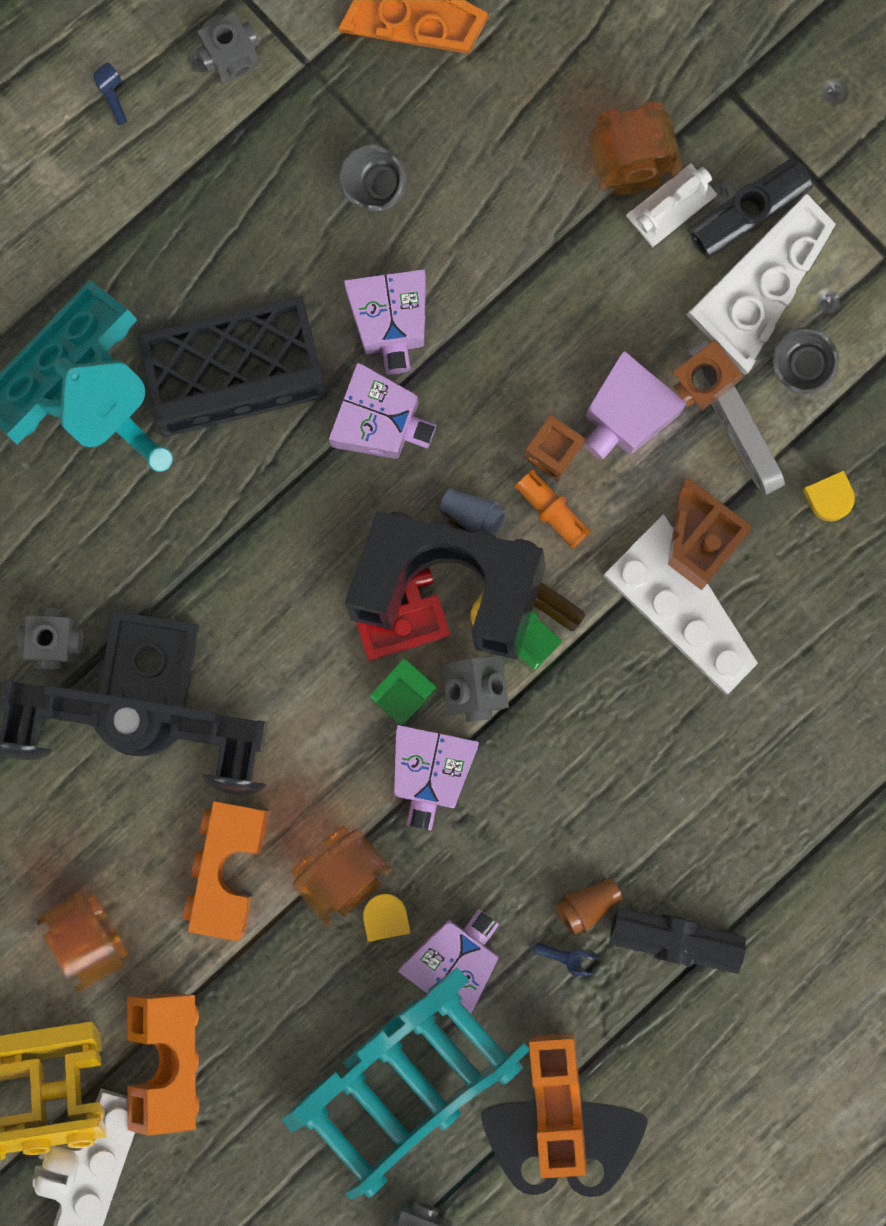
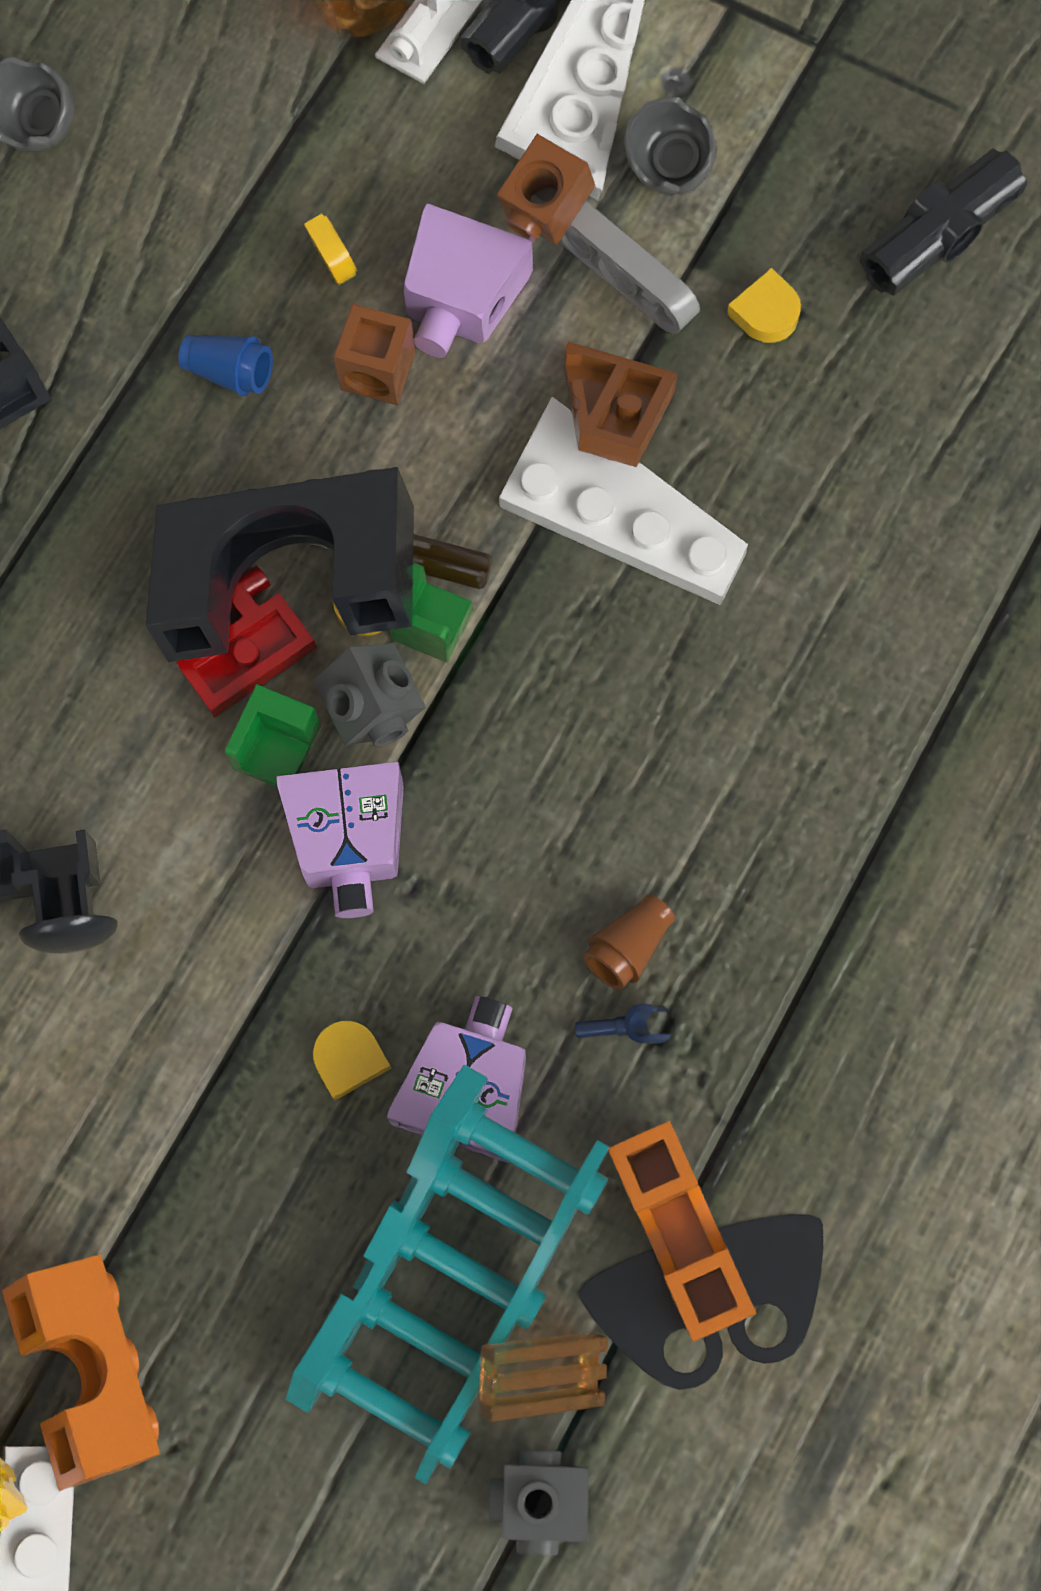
camera: 15 degrees left, 10 degrees down
orange arch [183,801,269,942] -> none
clear orange brick [291,826,393,927] -> none
lavender torso [329,363,437,459] -> none
lavender torso [344,269,426,374] -> none
sand blue cone [439,488,506,536] -> none
orange pin [514,468,592,549] -> none
black piece [609,907,746,974] -> none
none -> blue cone [178,334,273,396]
none -> yellow tile [304,213,357,286]
none -> clear orange tile [478,1332,608,1422]

